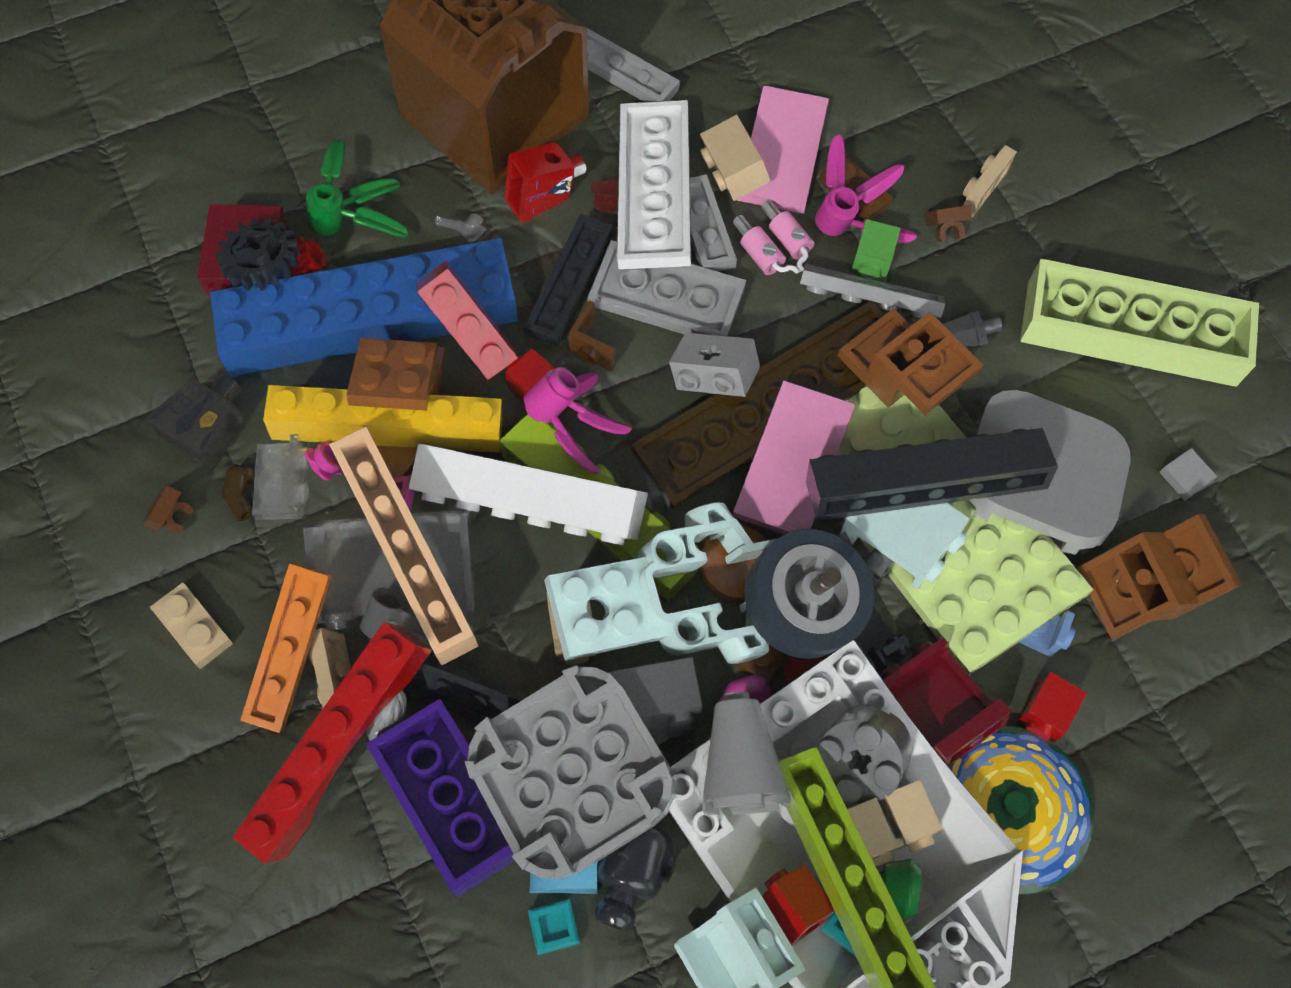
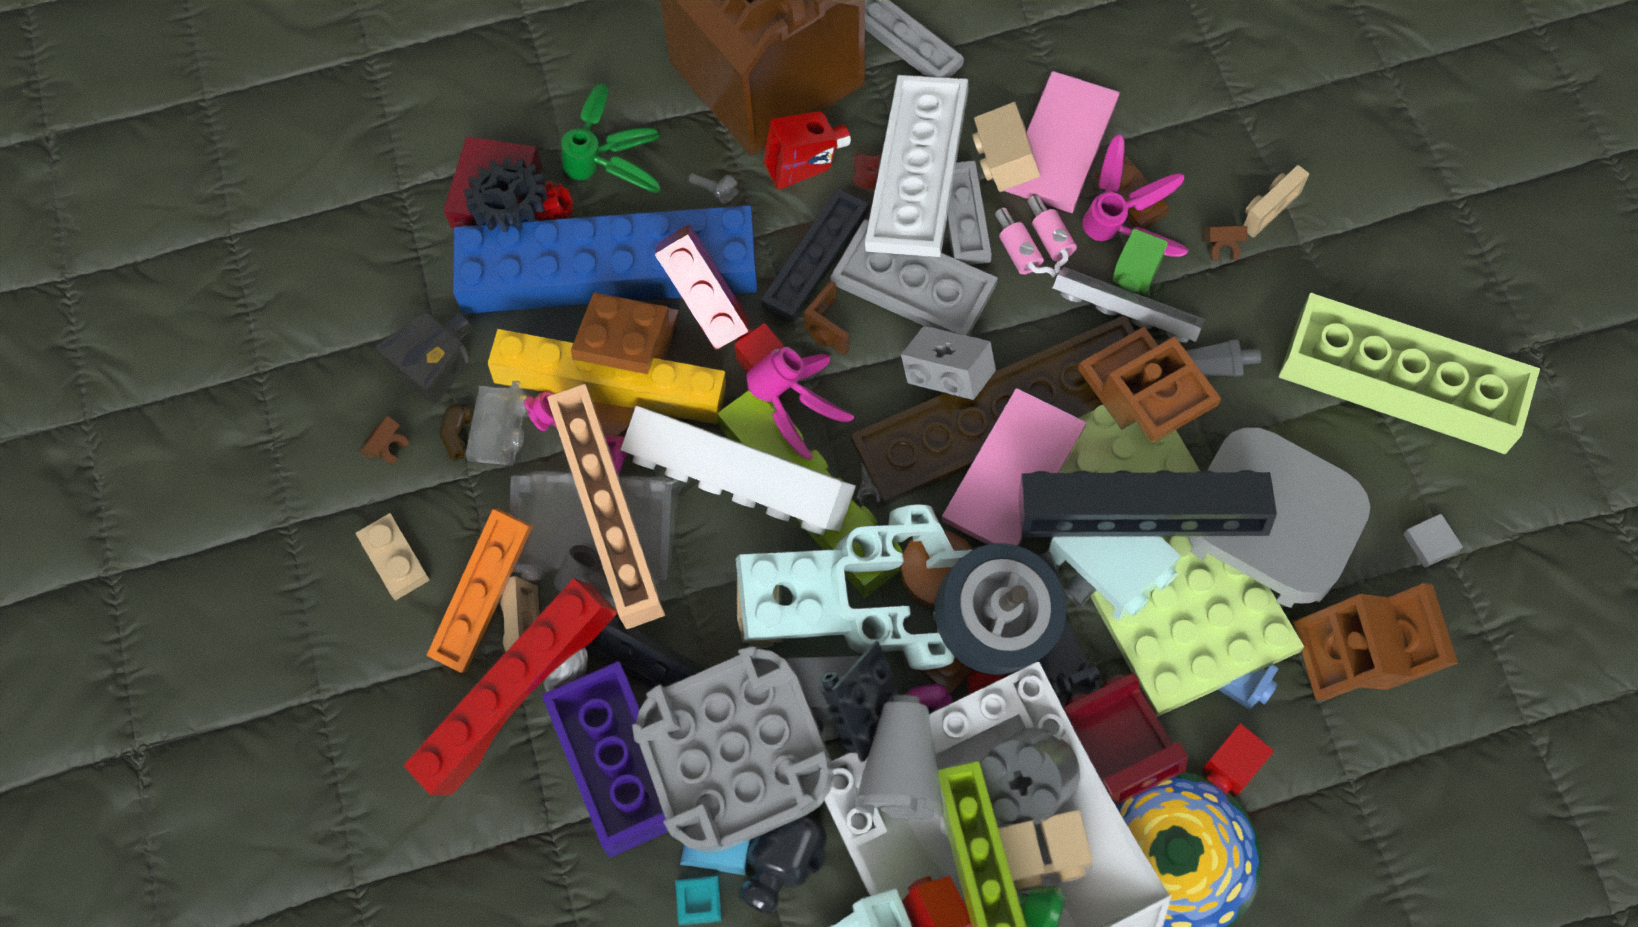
camera: 15 degrees right, 0 degrees up
none -> black hinge [819,641,900,762]

